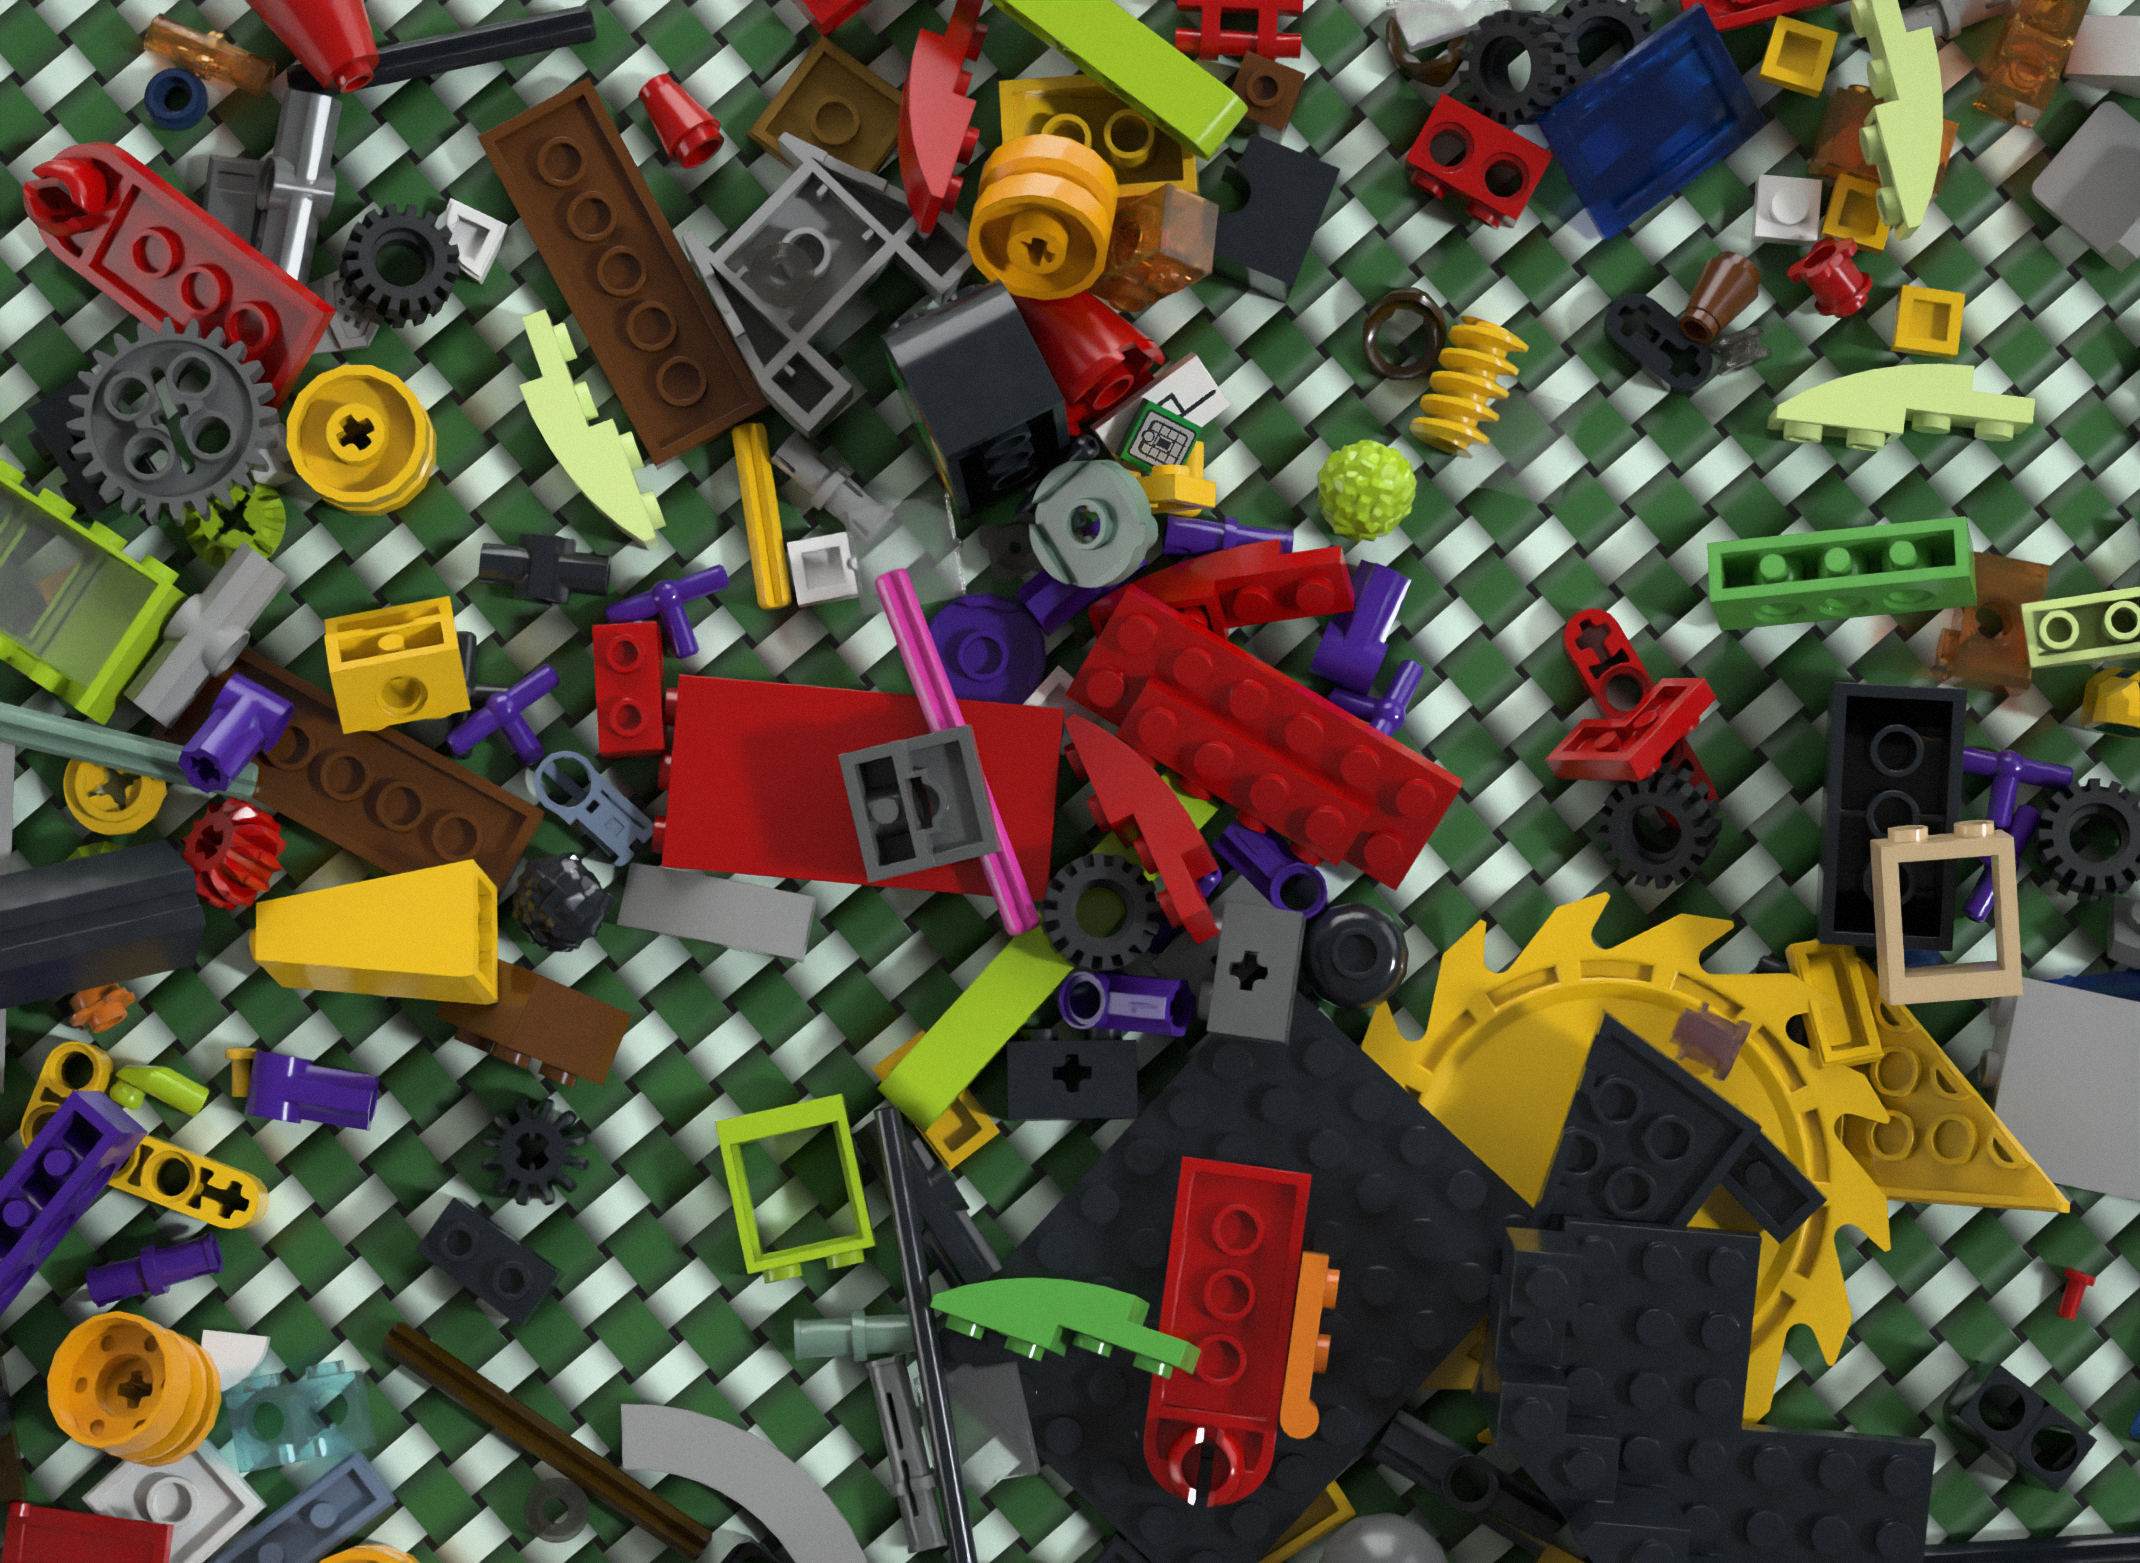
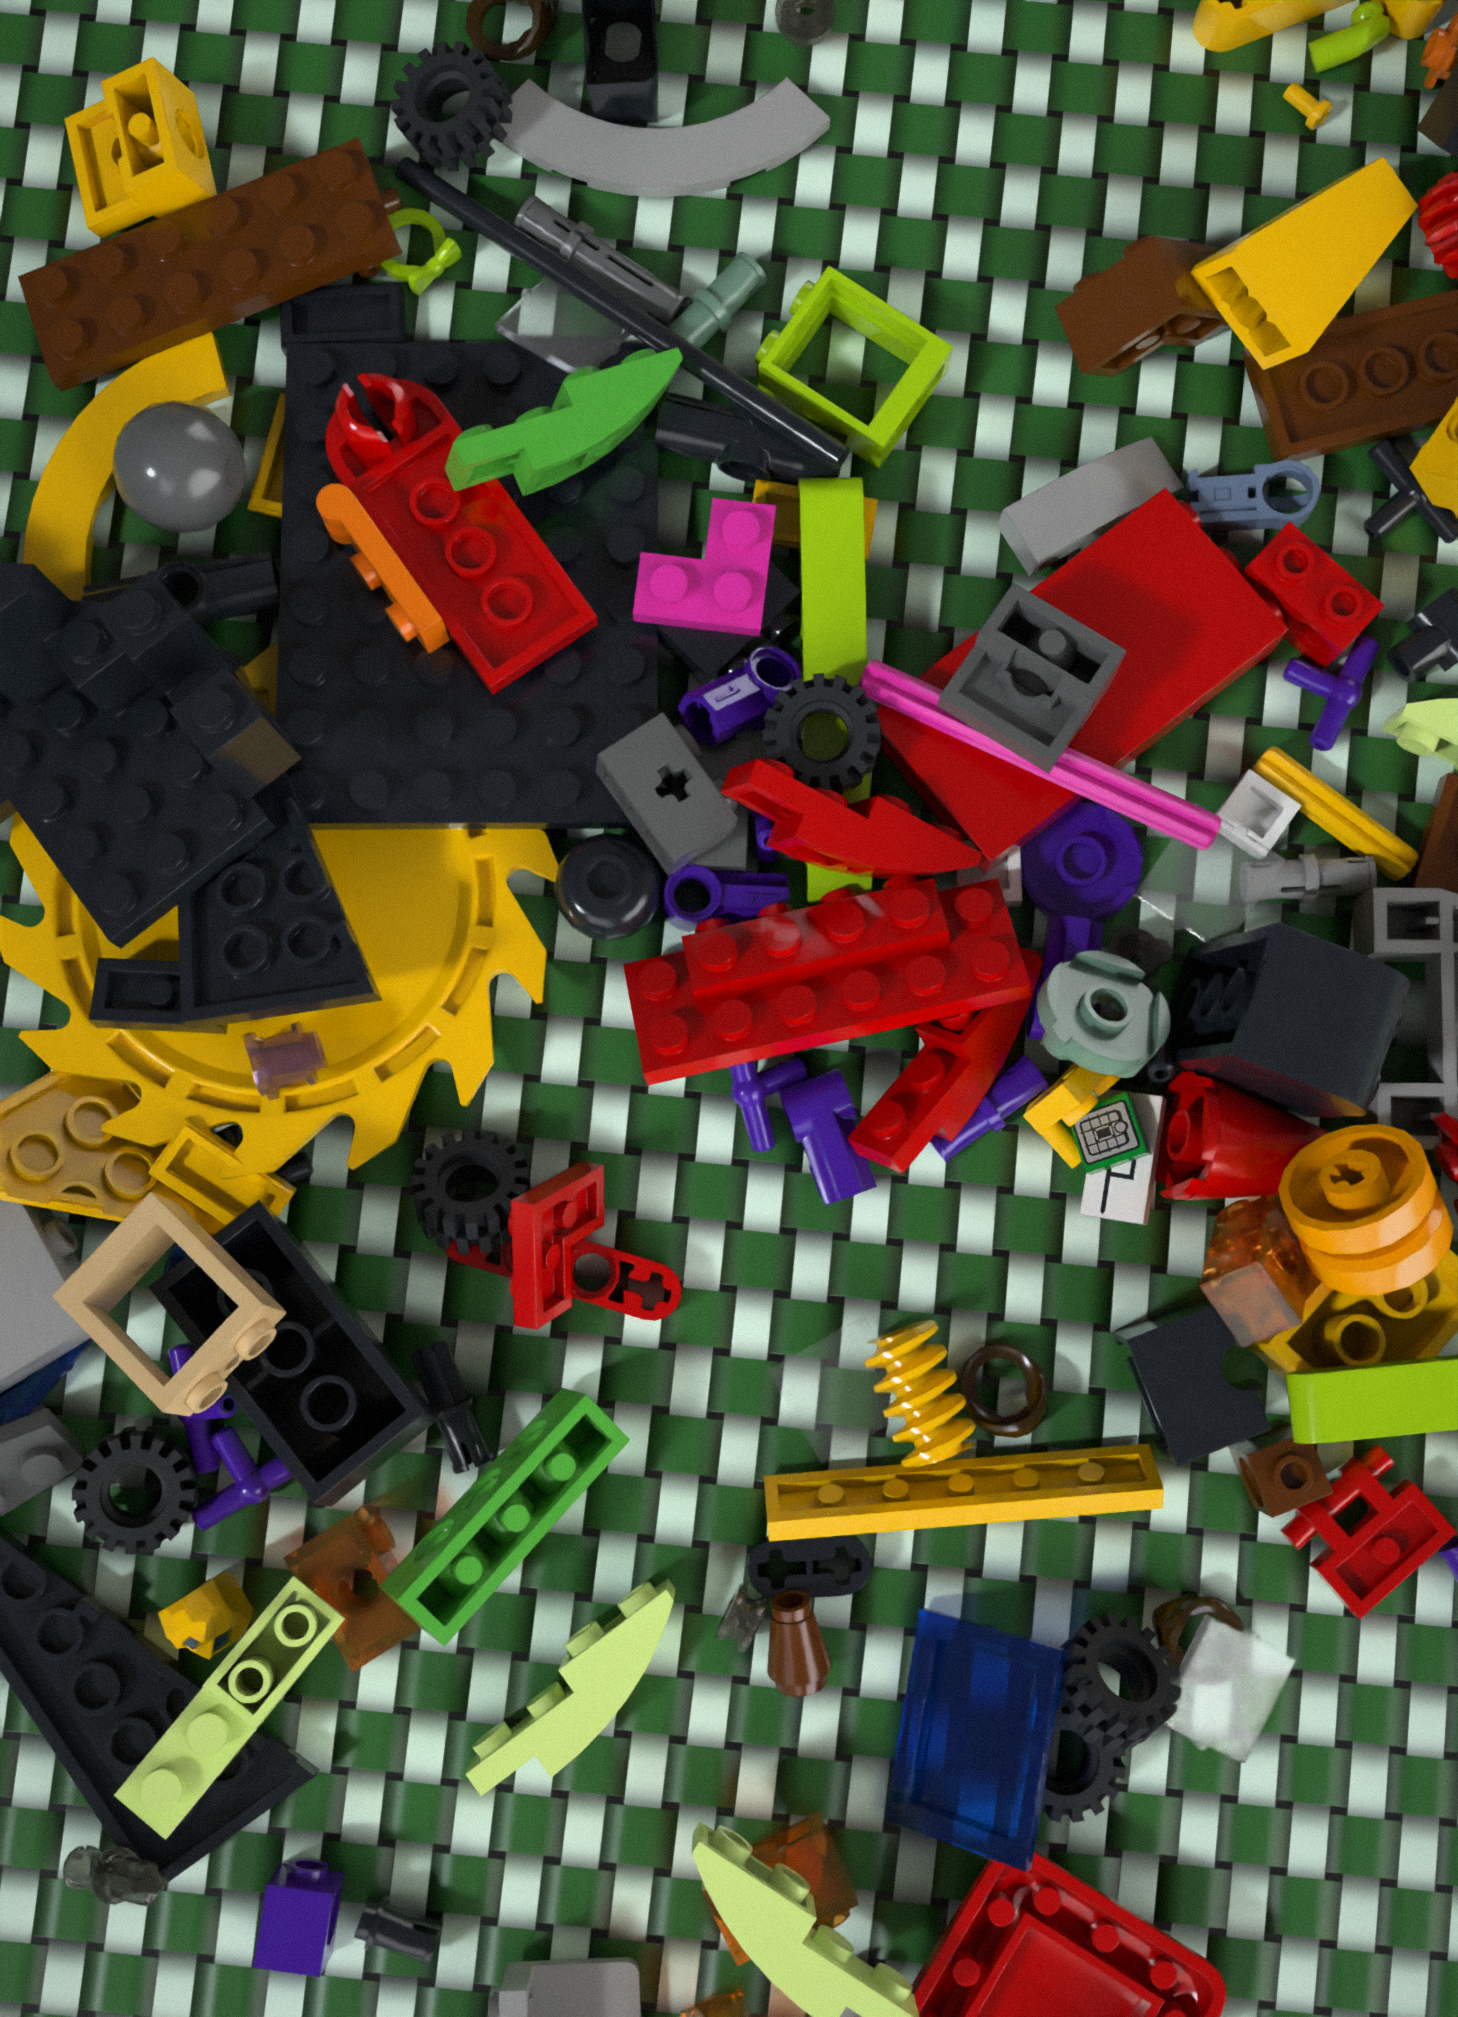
camera: 140 degrees right, 0 degrees up
dark purple piece [244,1051,379,1131] -> none
dark brown axle [381,1322,713,1562] -> none
black brick [415,1197,566,1327] -> none
dark purple piece [445,664,560,765] -> none
black gear [481,1098,590,1206] -> none
black piece [512,852,615,952] -> none
lime piece [1317,440,1417,542] -> none
red brick [1404,93,1554,230] -> none
white plate [1751,174,1822,247] -> none
yellow tile [1757,15,1839,98] -> none
red brick [1787,237,1873,318] -> none
yellow plate [1819,173,1891,256] -> none
yellow plate [1890,285,1965,360] -> none
none -> black axle [412,1341,493,1474]
none -> dark pink plate [633,498,776,637]
none -> yellow plate [763,1443,1164,1542]

